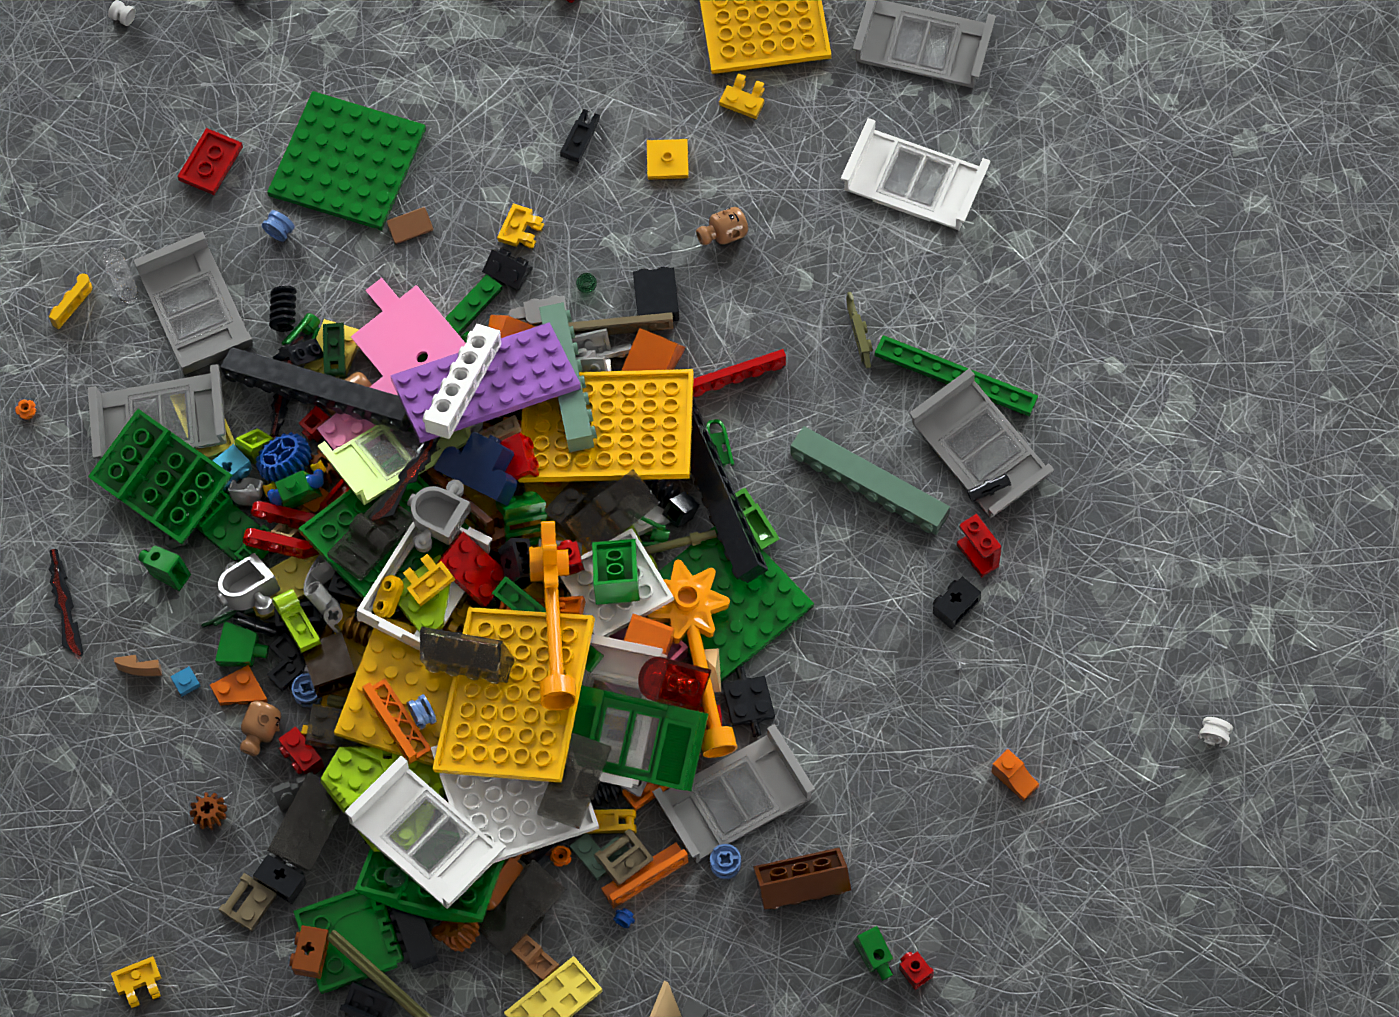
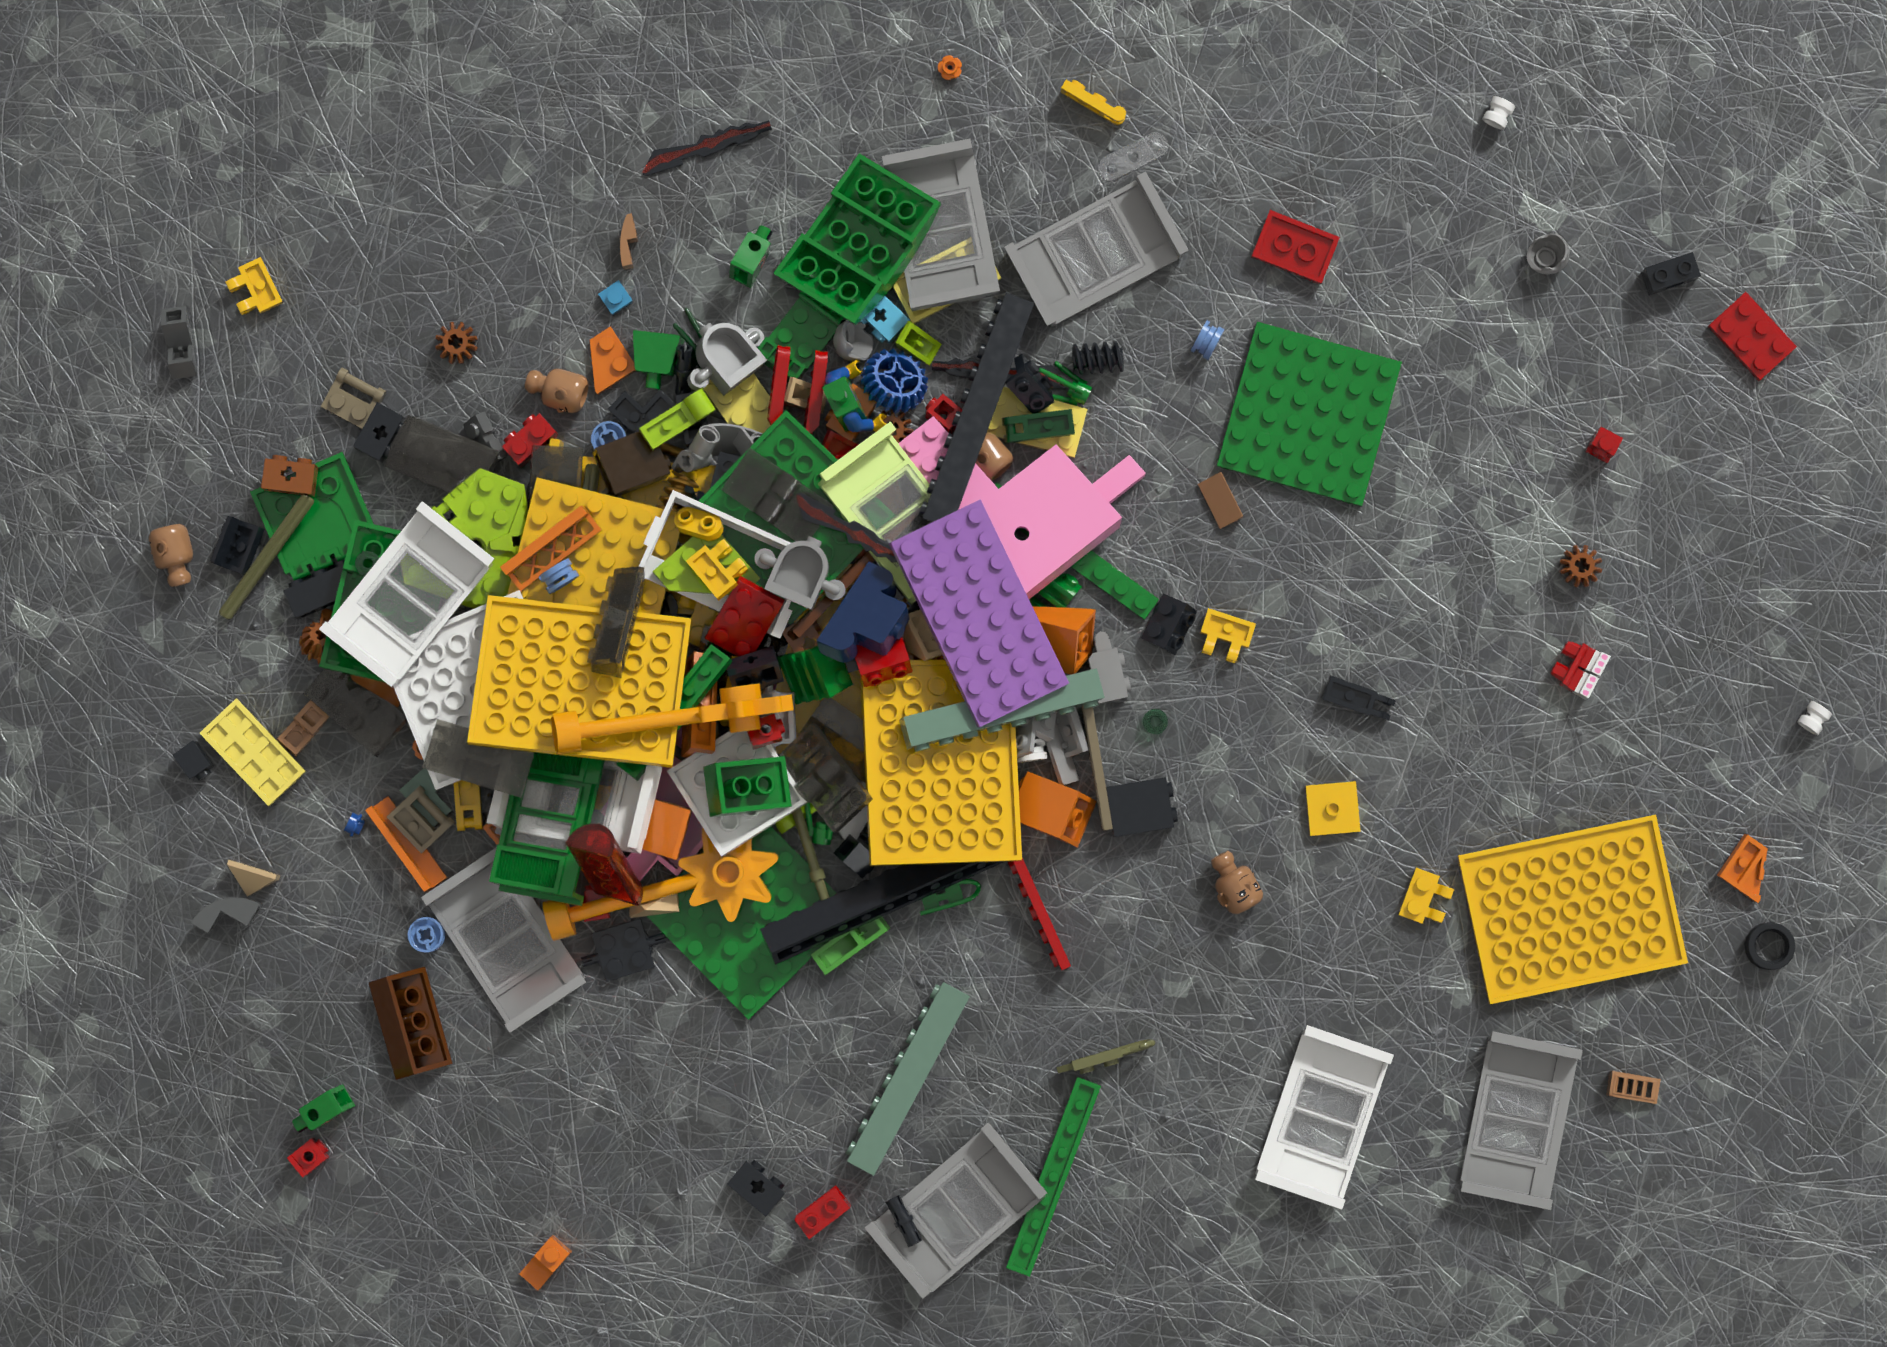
camera: 85 degrees right, 20 degrees up
white brick [423,324,501,439] -> none

